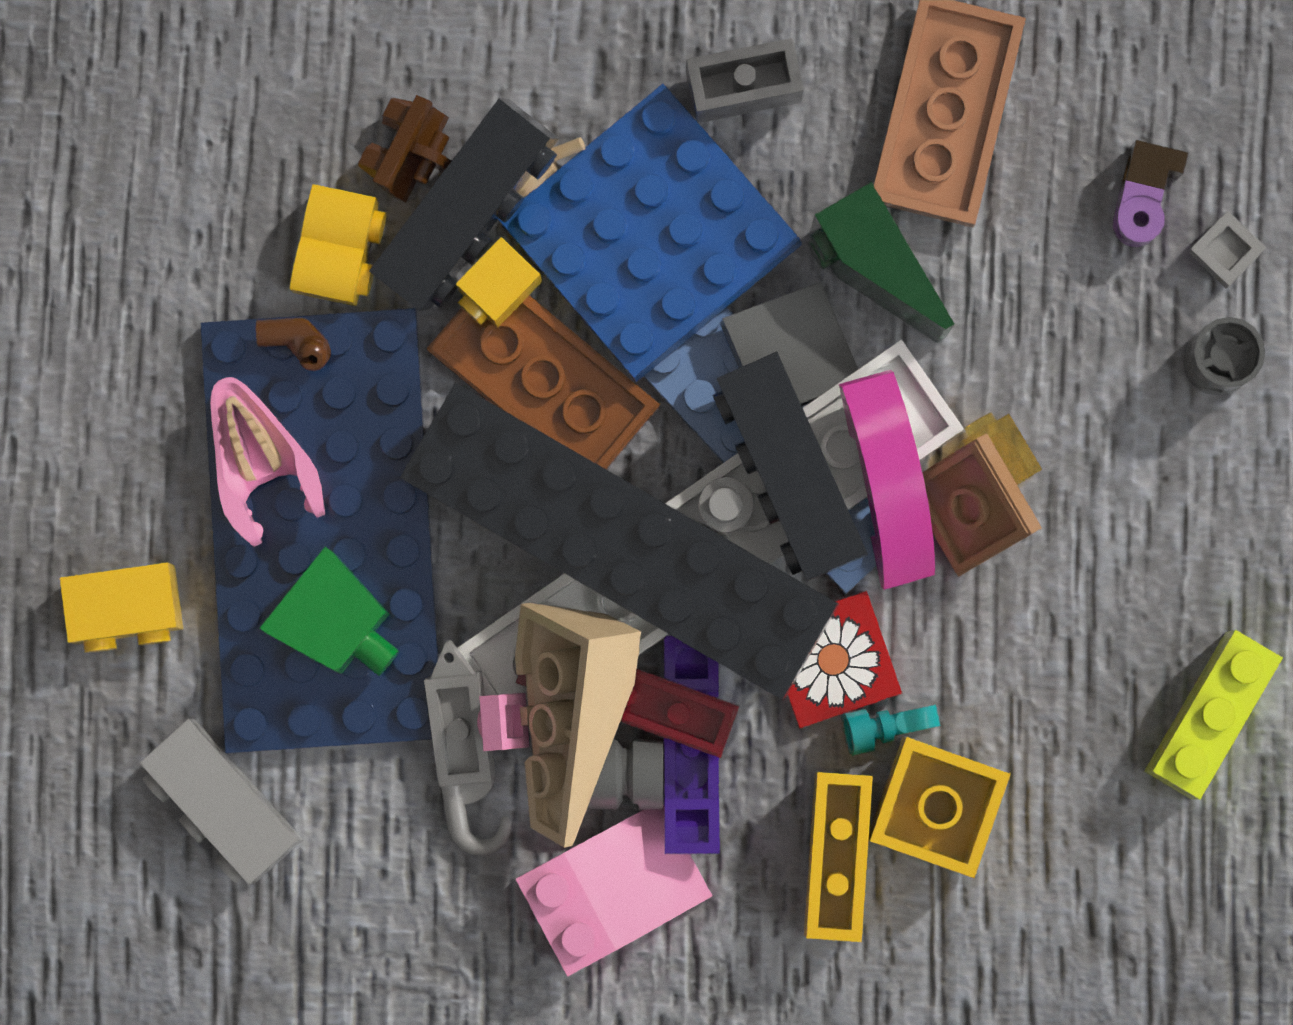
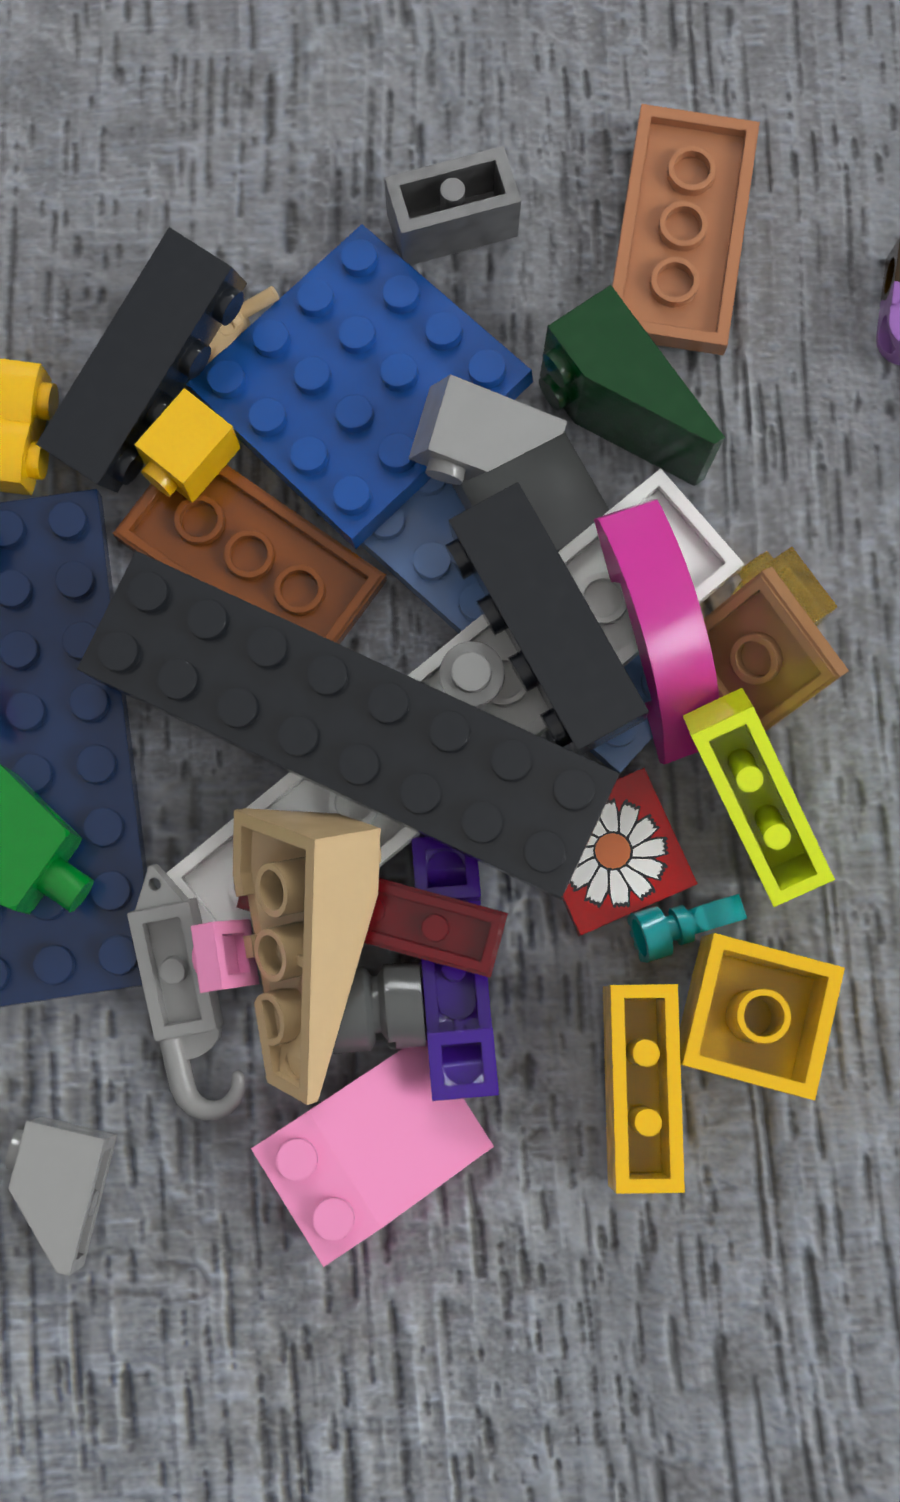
camera: 10 degrees left, 5 degrees down
reddish brown hips [358,95,452,203] -> none
none -> light grey slope [5,1117,118,1276]
none -> light grey slope [408,374,567,485]
none -> neon yellow brick [683,688,835,907]

